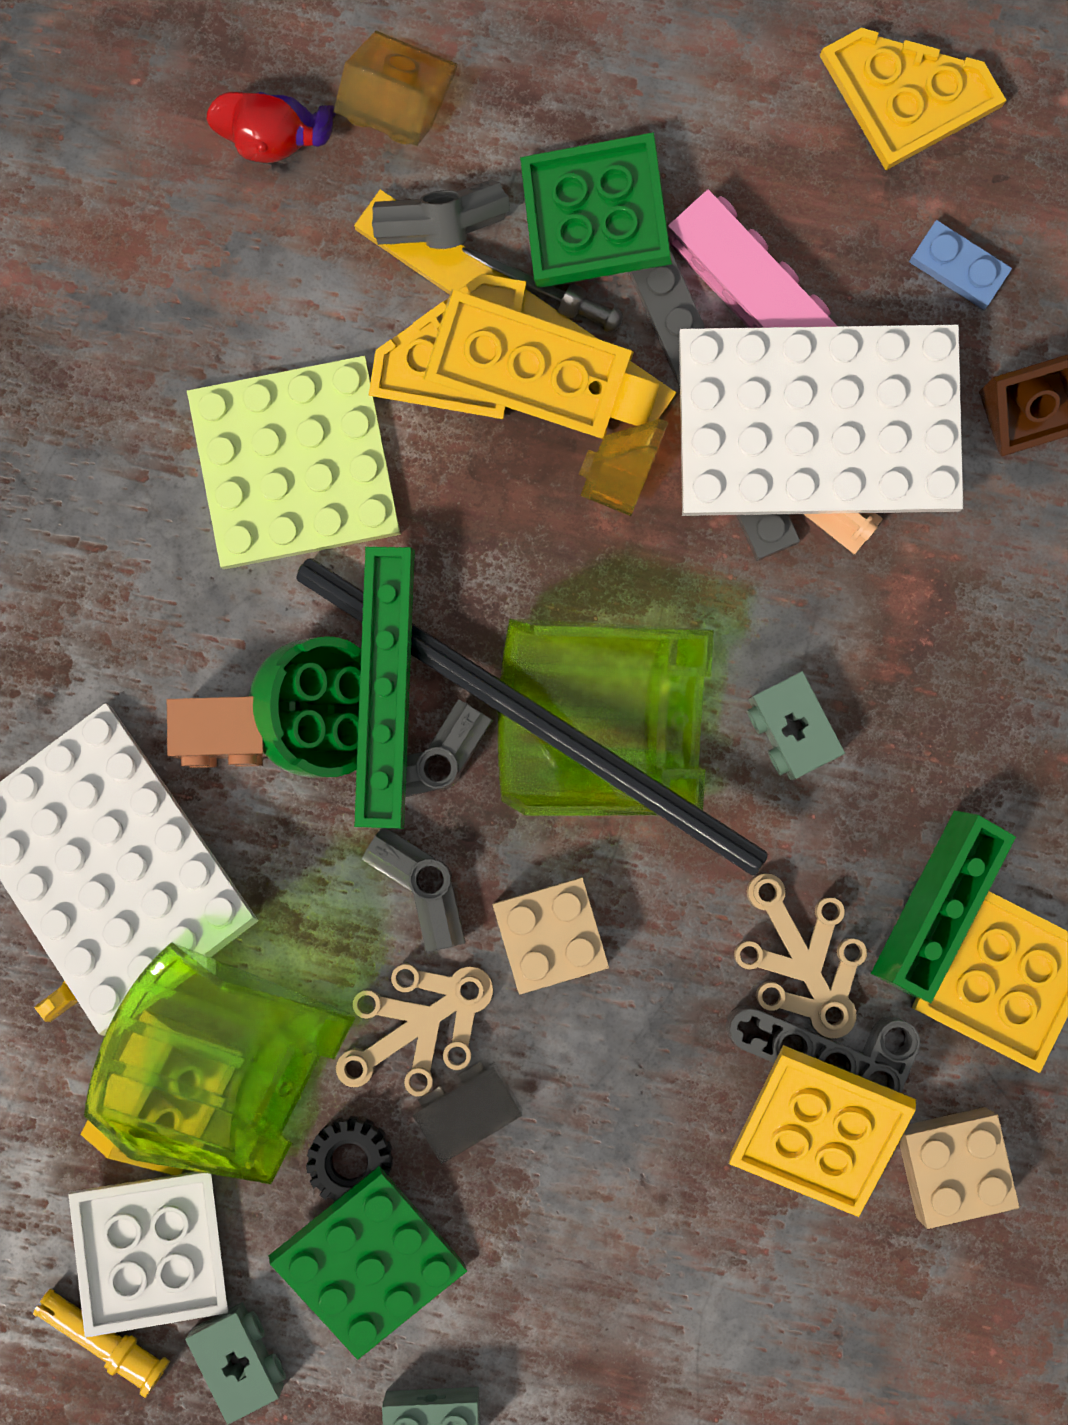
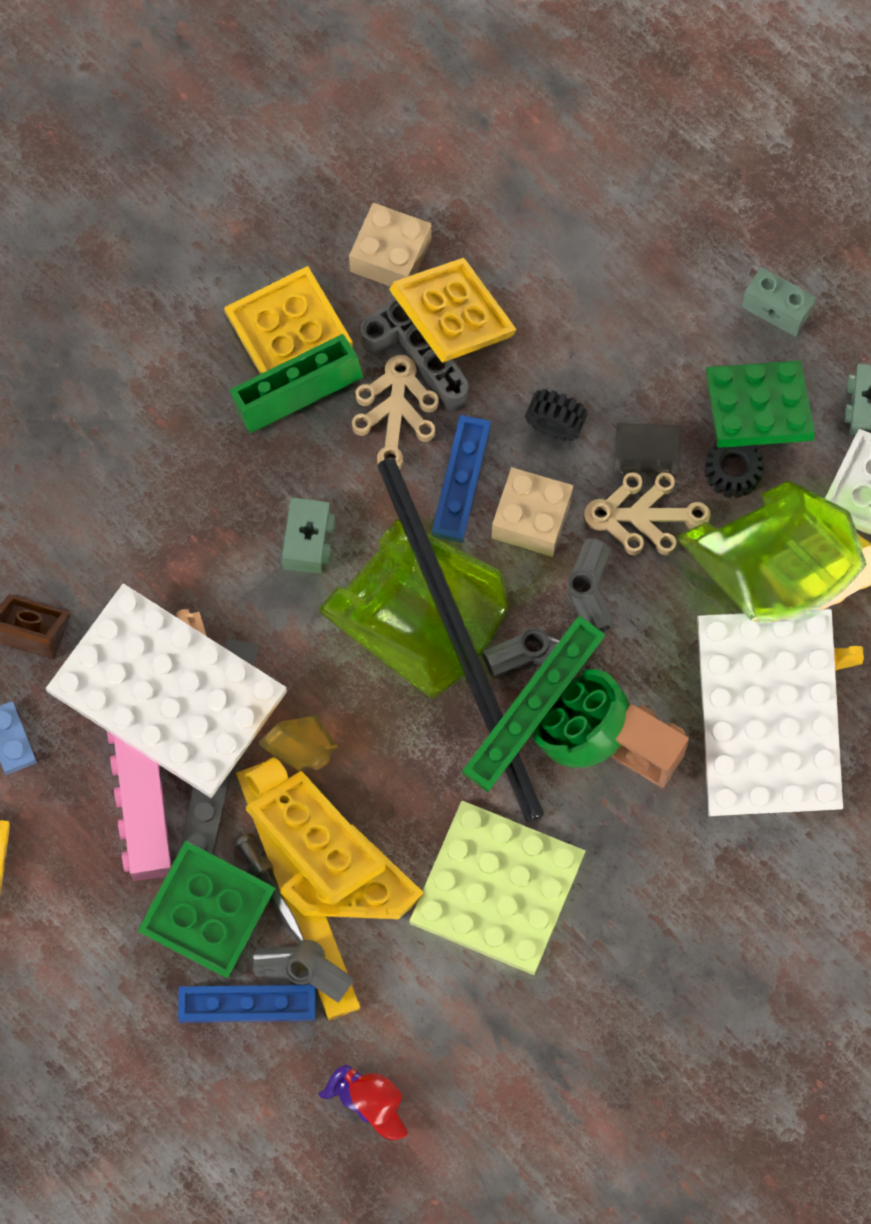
camera: 145 degrees left, 15 degrees down
clear yellow slope [334,31,458,146] -> none
none -> blue plate [178,985,316,1023]
none -> blue plate [432,415,491,543]
none -> black tyre [525,389,588,441]

